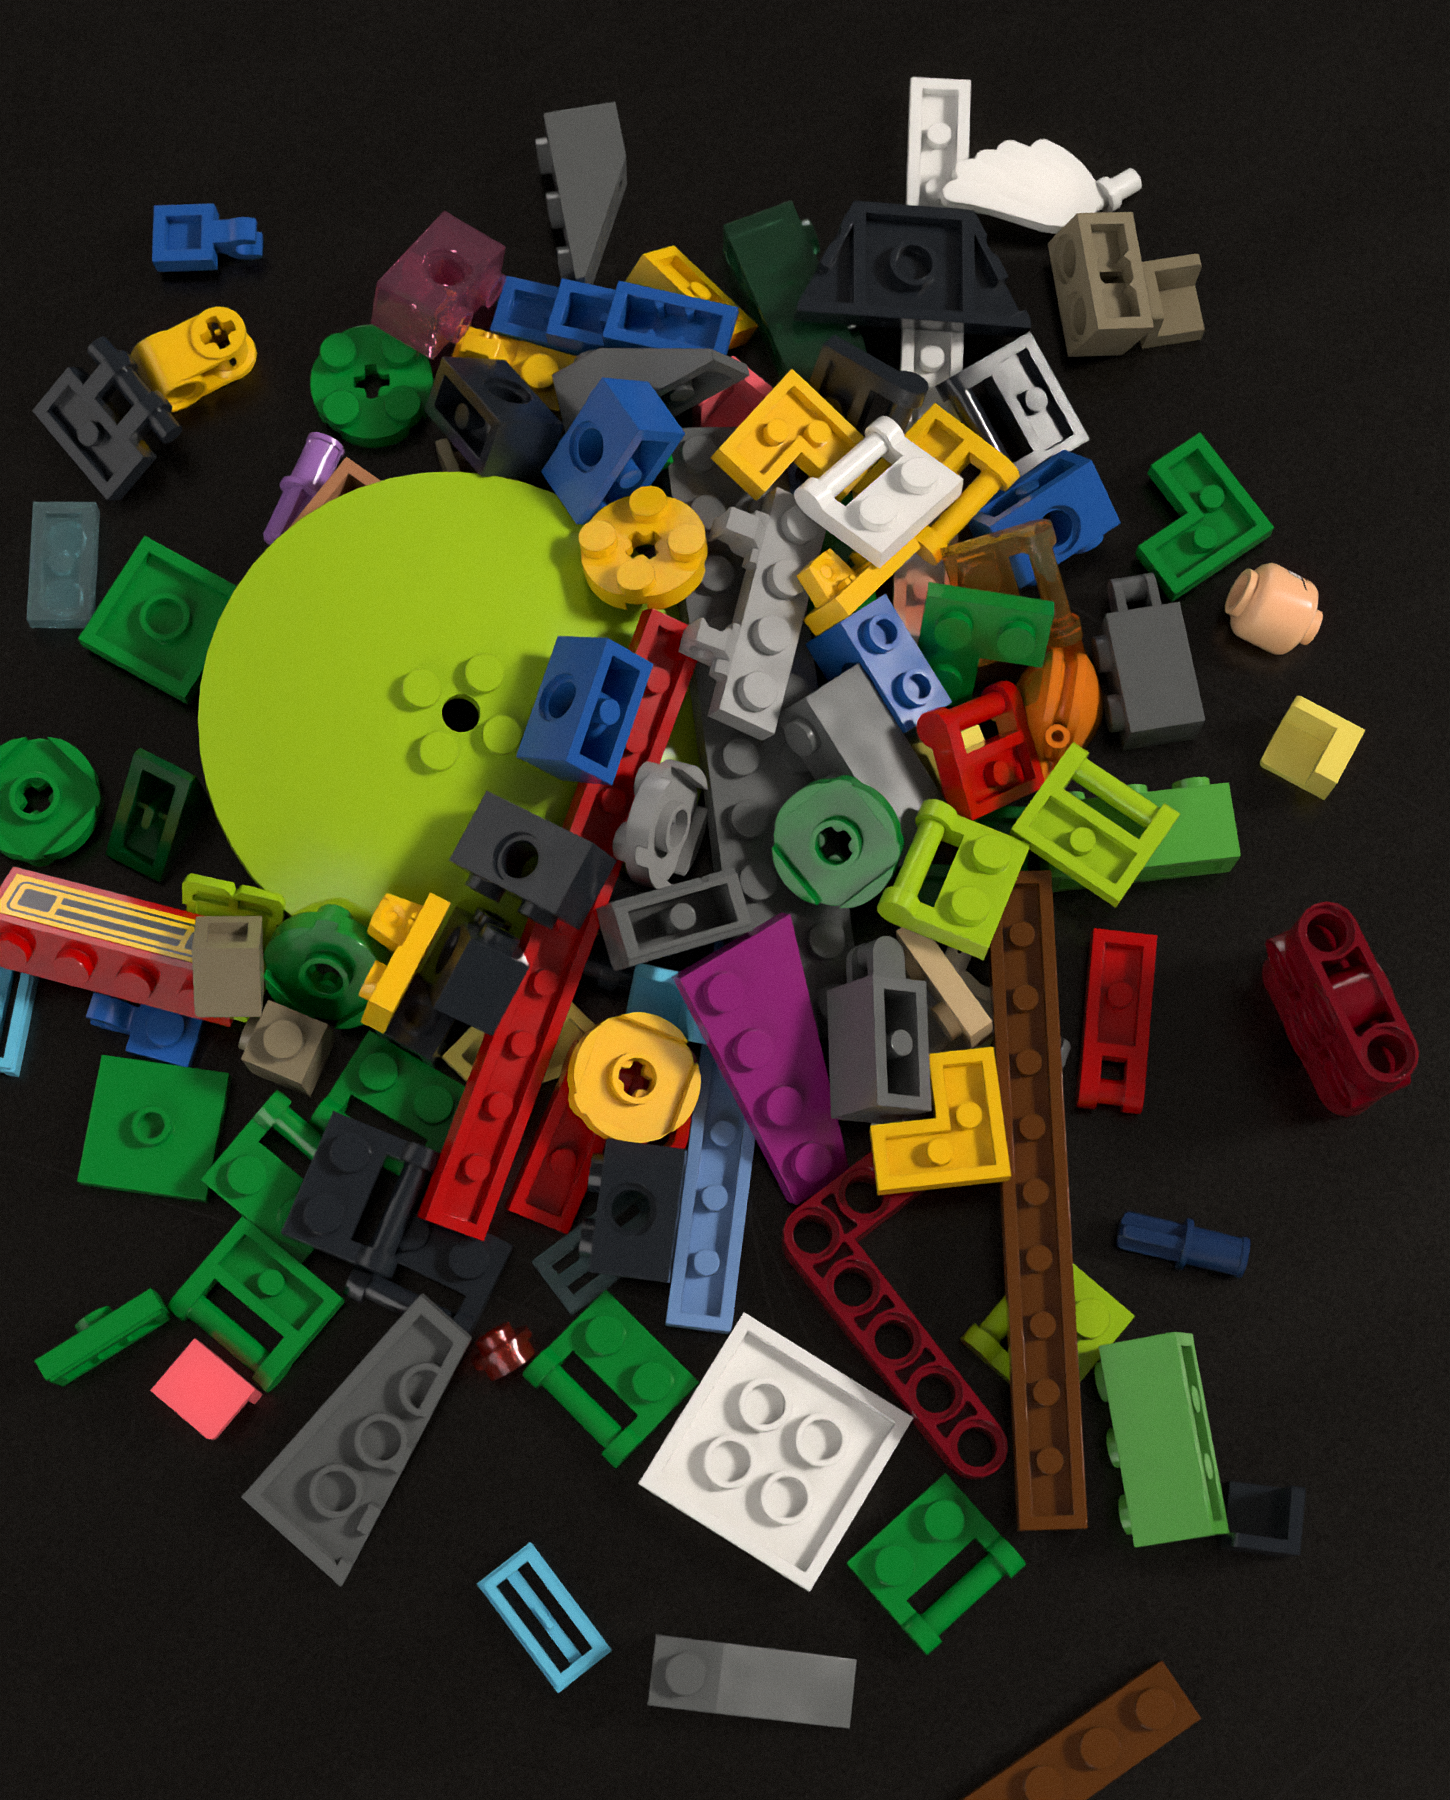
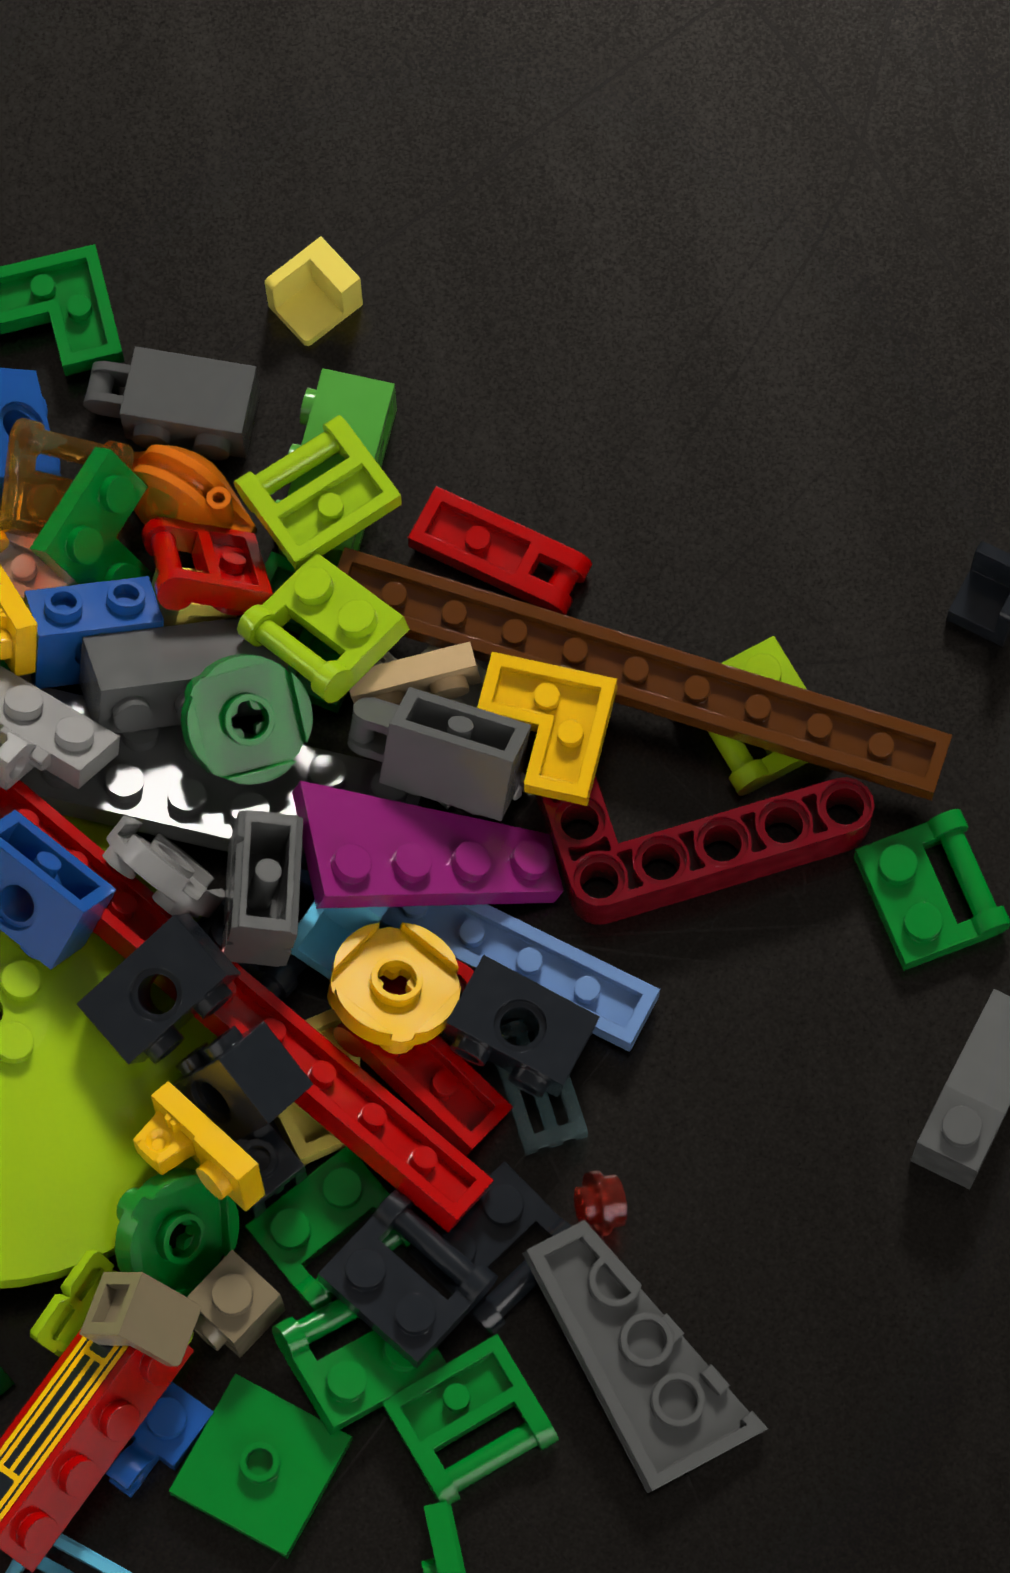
camera: 65 degrees left, 5 degrees down
coral panel [150,1338,263,1440] -> none
medium azure tile [477,1542,612,1693] -> none
green plate [522,1289,699,1468] -> none
white plate [639,1313,913,1592] -> none
bright green brick [1095,1332,1230,1547] -> none
dark blue axle [1116,1211,1250,1279] -> none
light nougat head [1225,563,1323,655] -> none
dark red connector [1262,902,1419,1117] -> none

